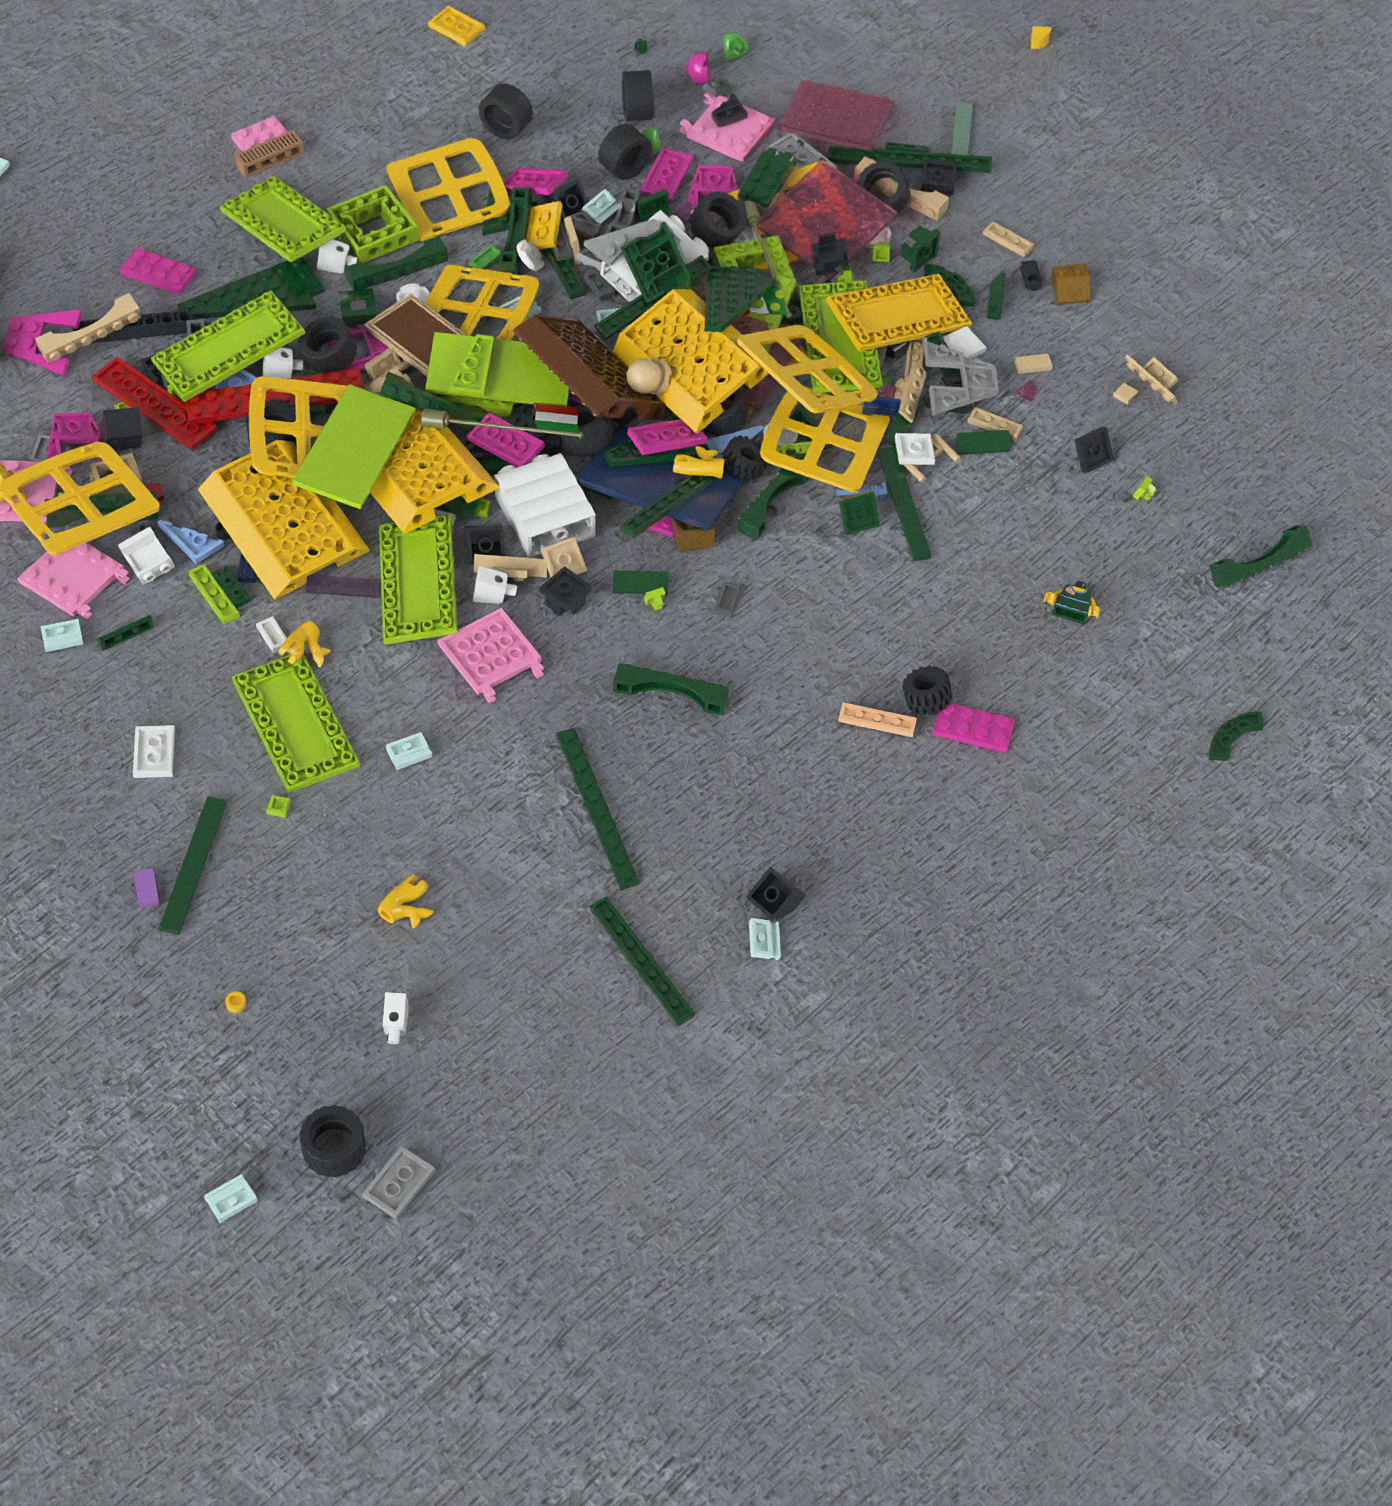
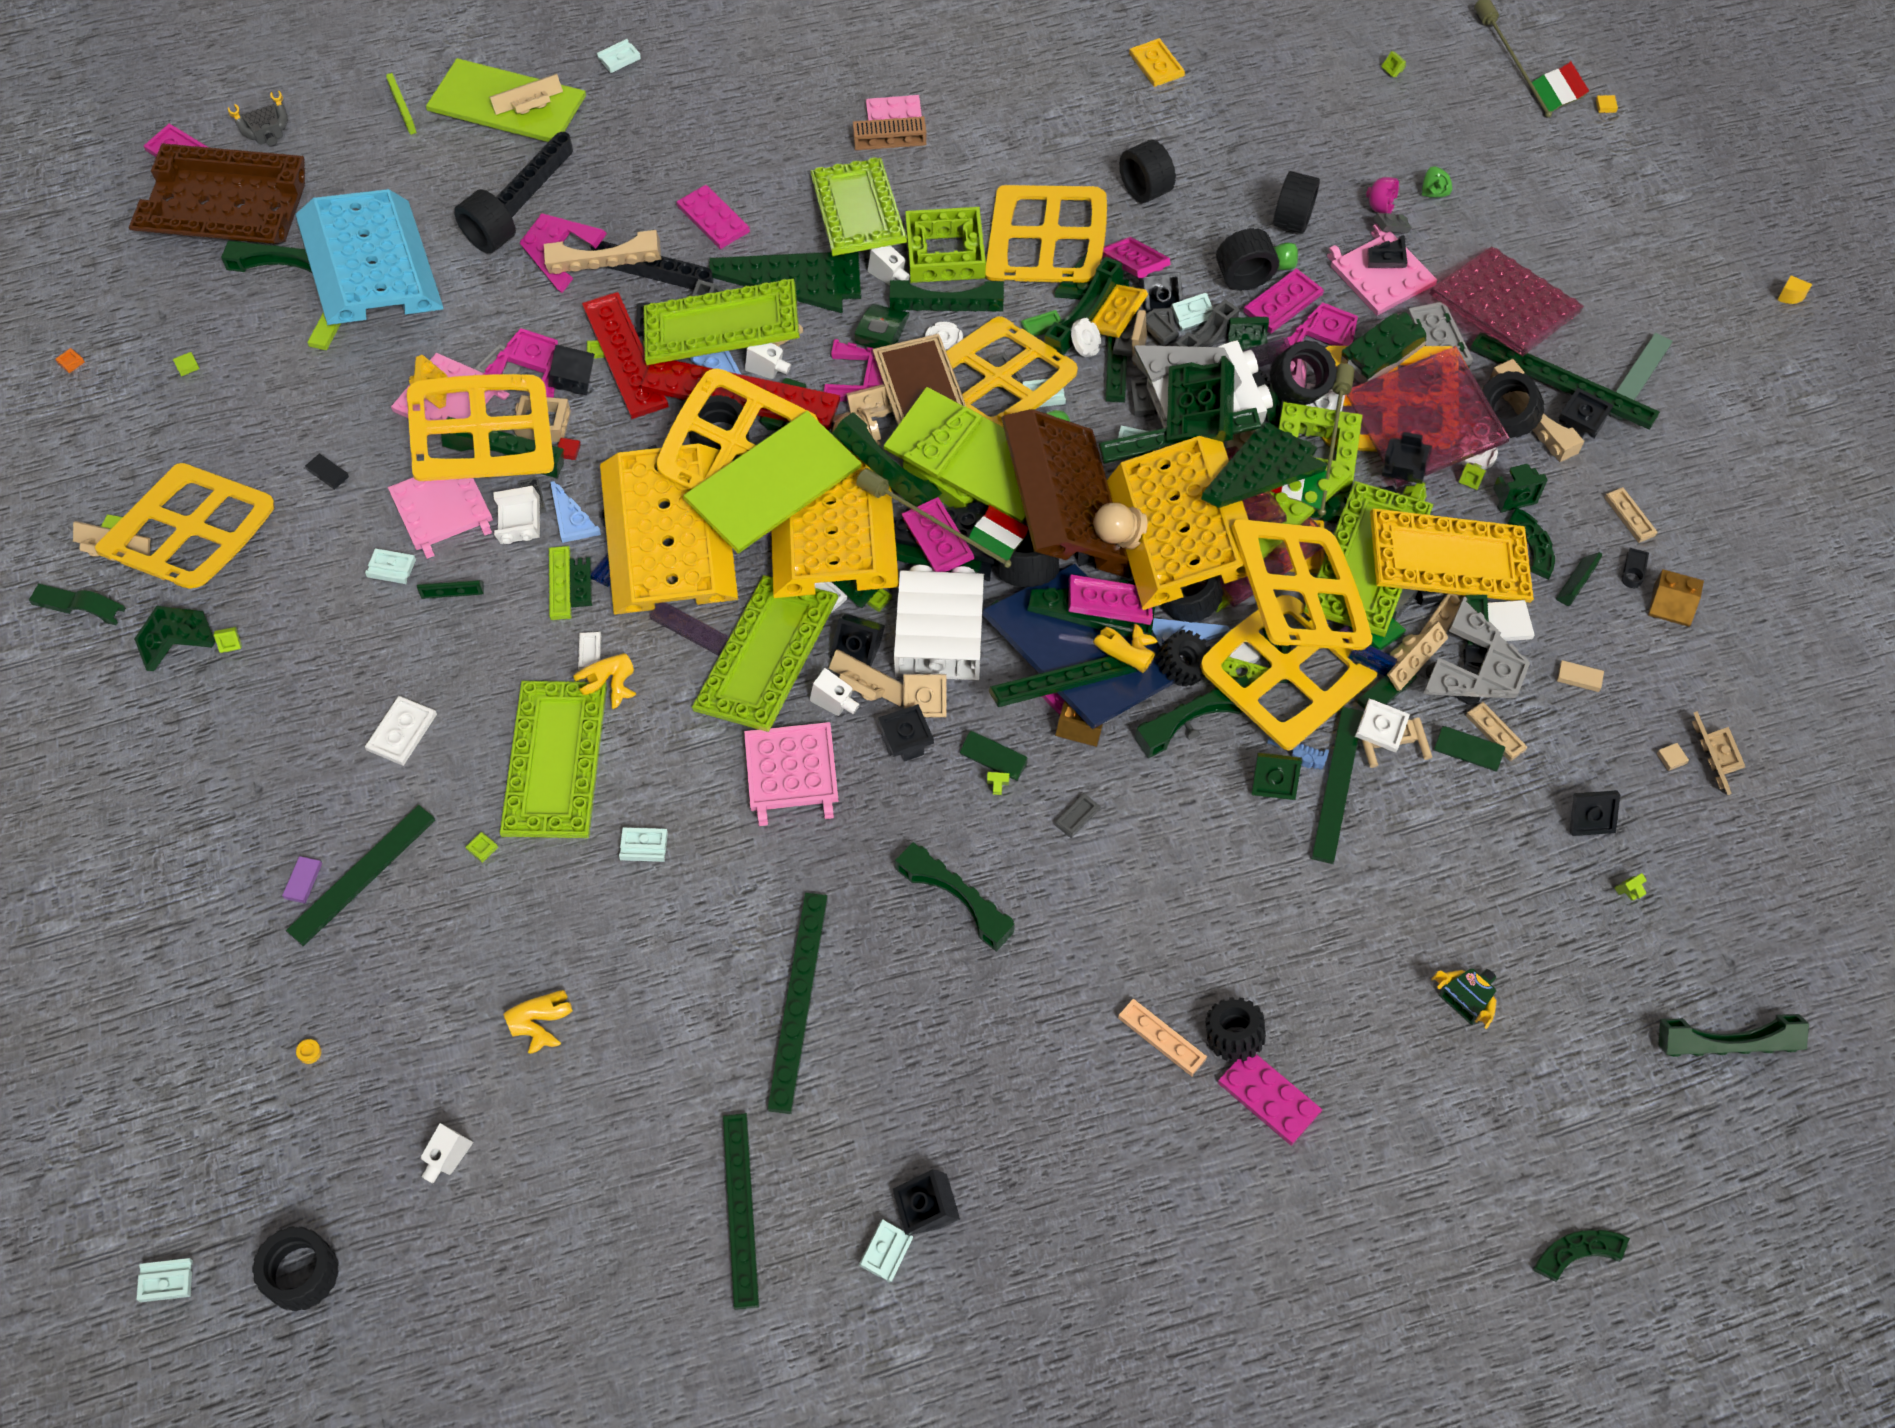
camera: 30 degrees right, 5 degrees up
black tyre [298,316,357,373] -> none
light grey plate [362,1146,436,1220] -> none
dark green plate [634,38,647,55] -> none
clear pink tile [877,384,896,402] -> none
dark green hinge [885,142,929,152] -> none
clear pink tile [1018,380,1036,402] -> none

